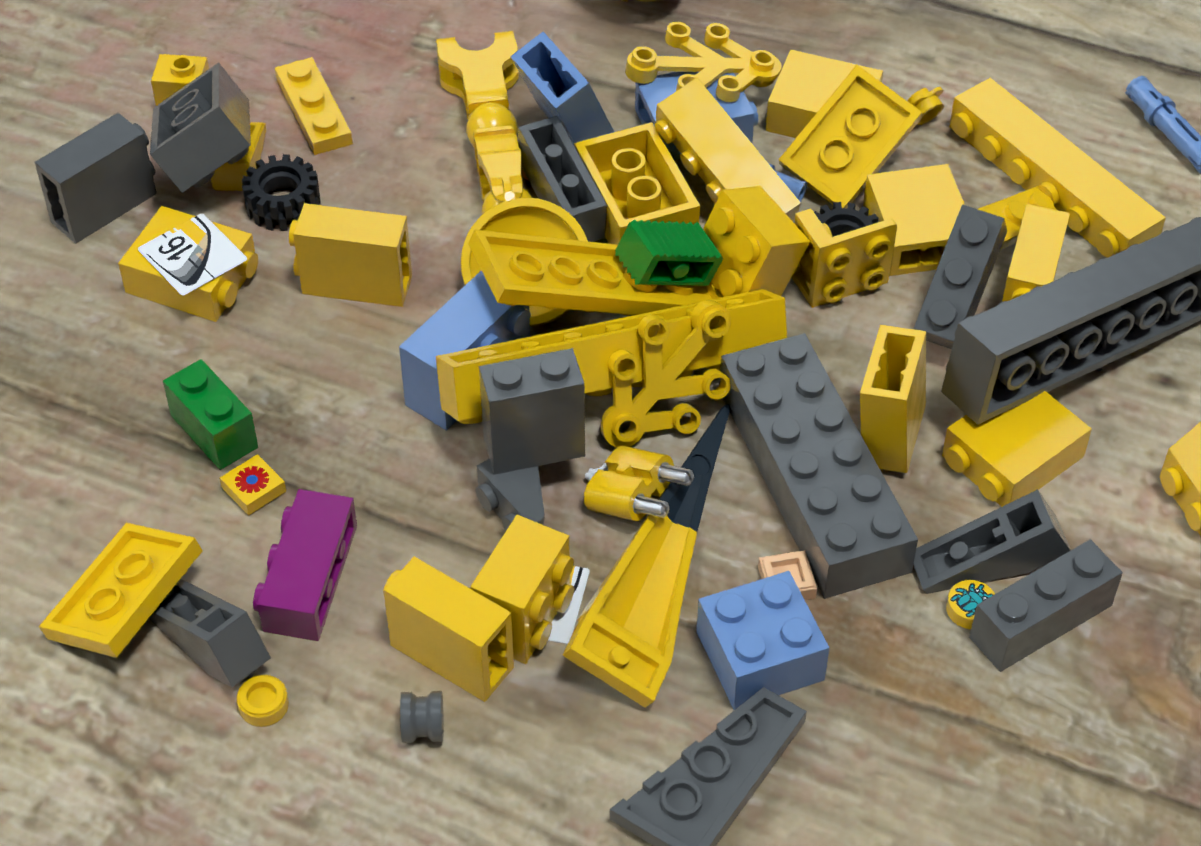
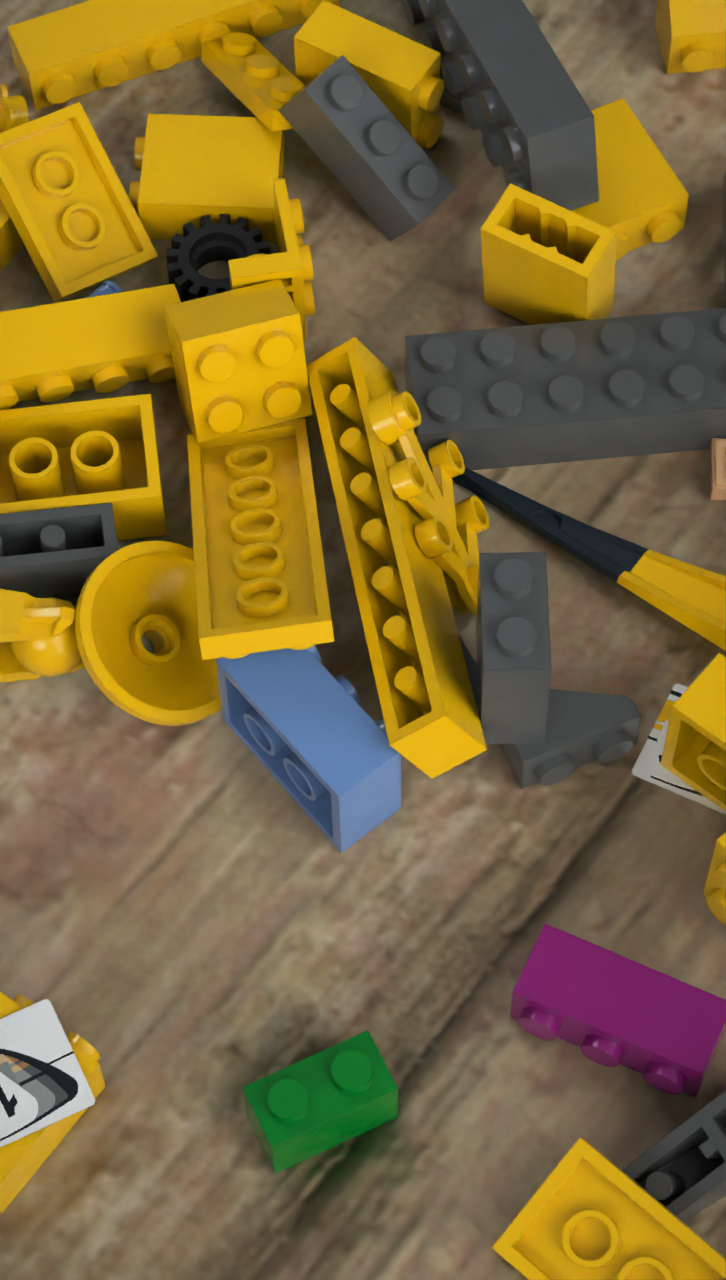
camera: 75 degrees left, 10 degrees up
yellow tile [220,454,286,516] -> none
yellow brick [289,203,412,307] -> none
yellow piece [584,446,694,521] -> none
green brick [615,219,723,286] -> none

